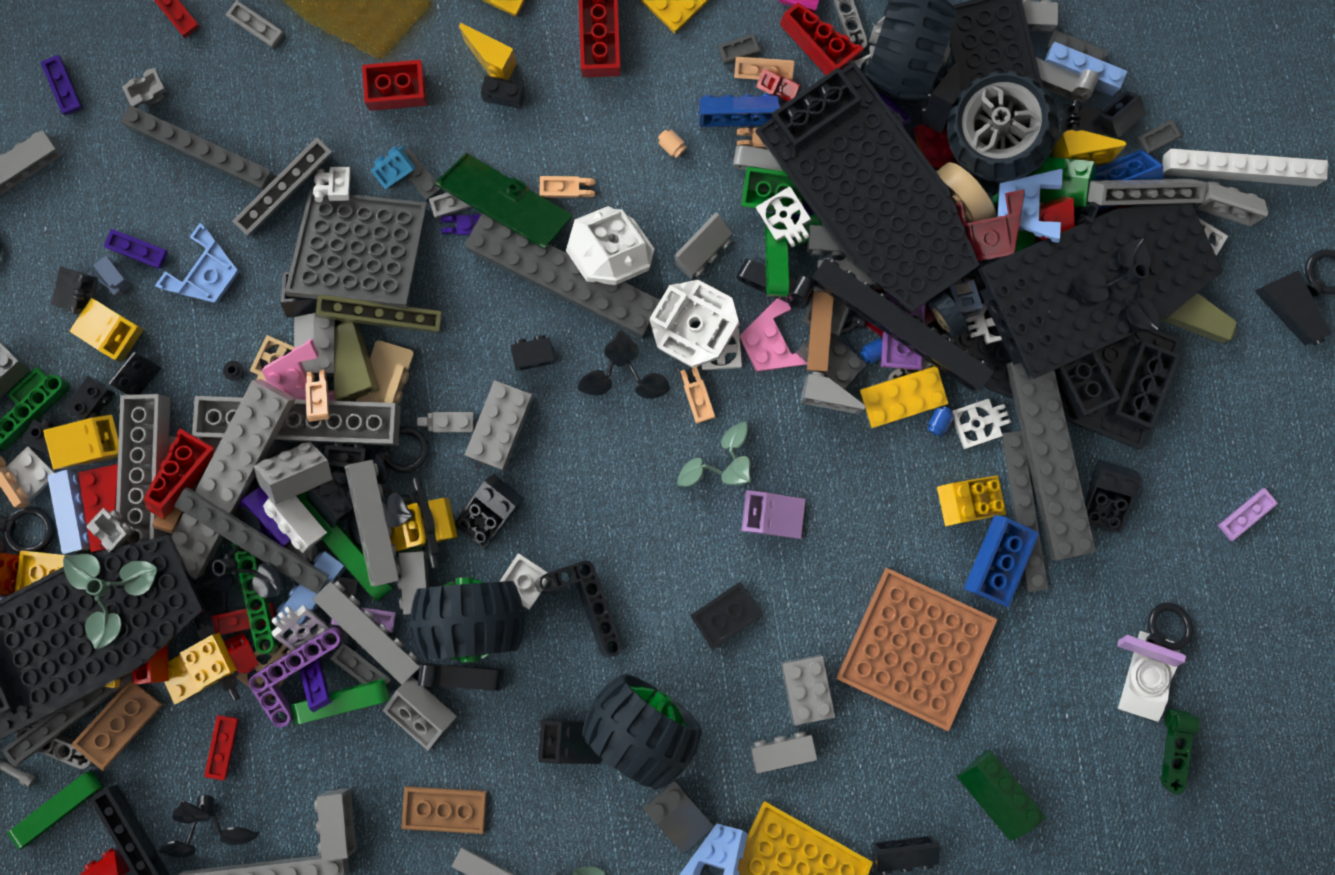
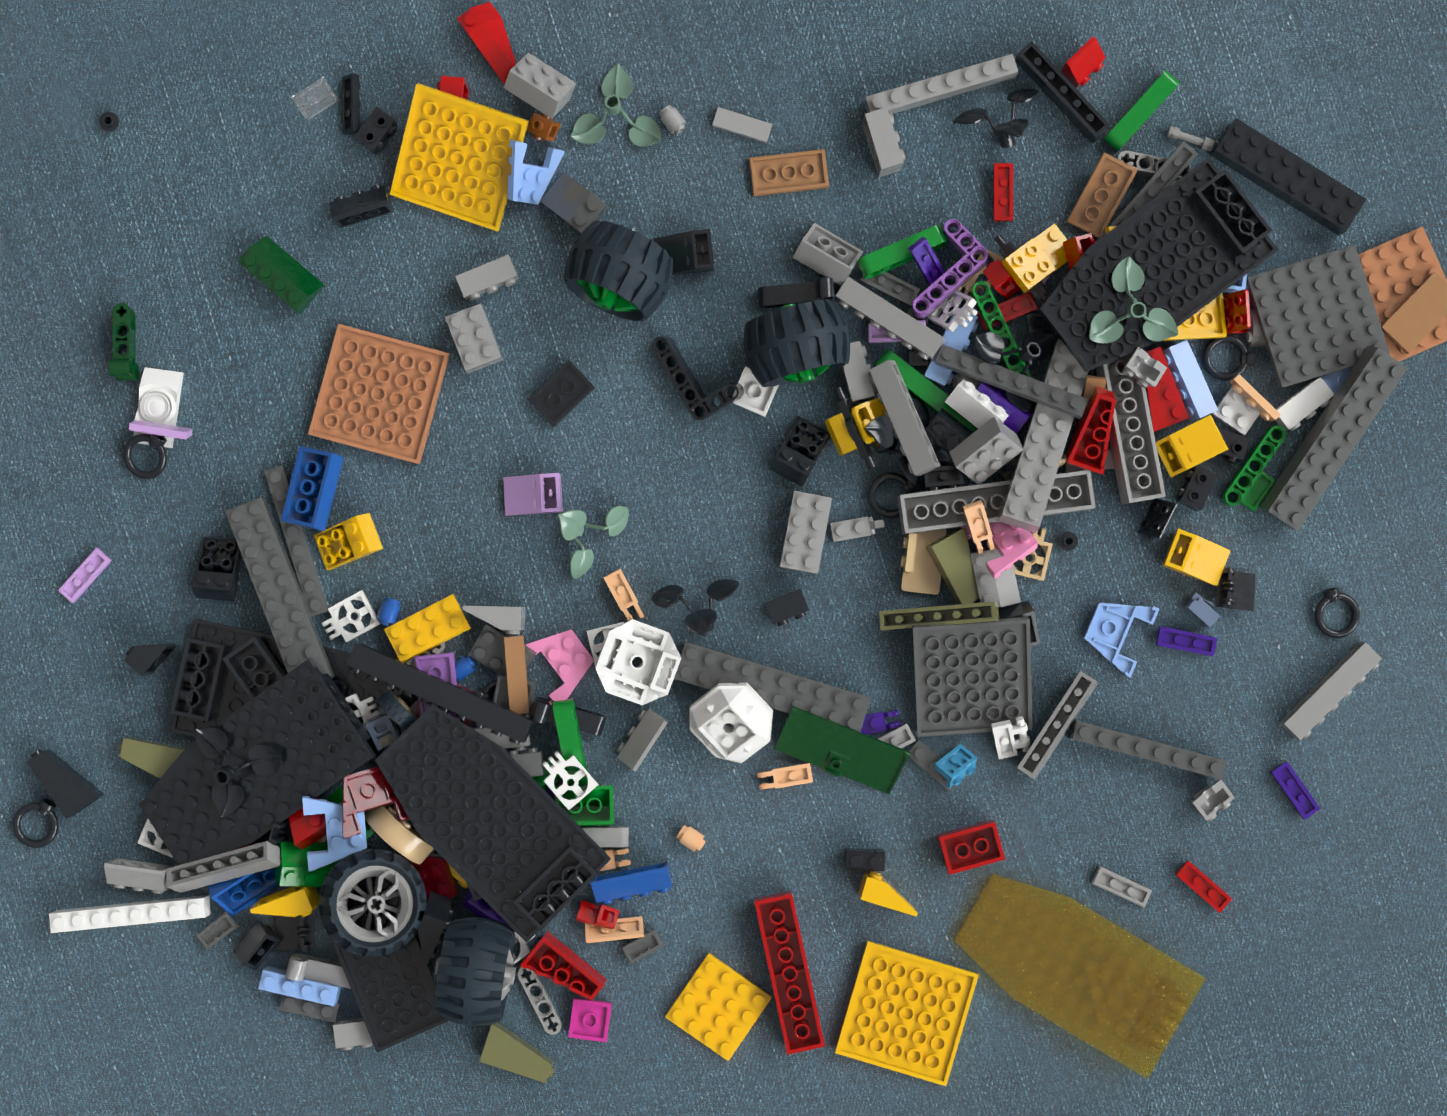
camera: 175 degrees right, 5 degrees up
none -> black slope [124,643,178,676]

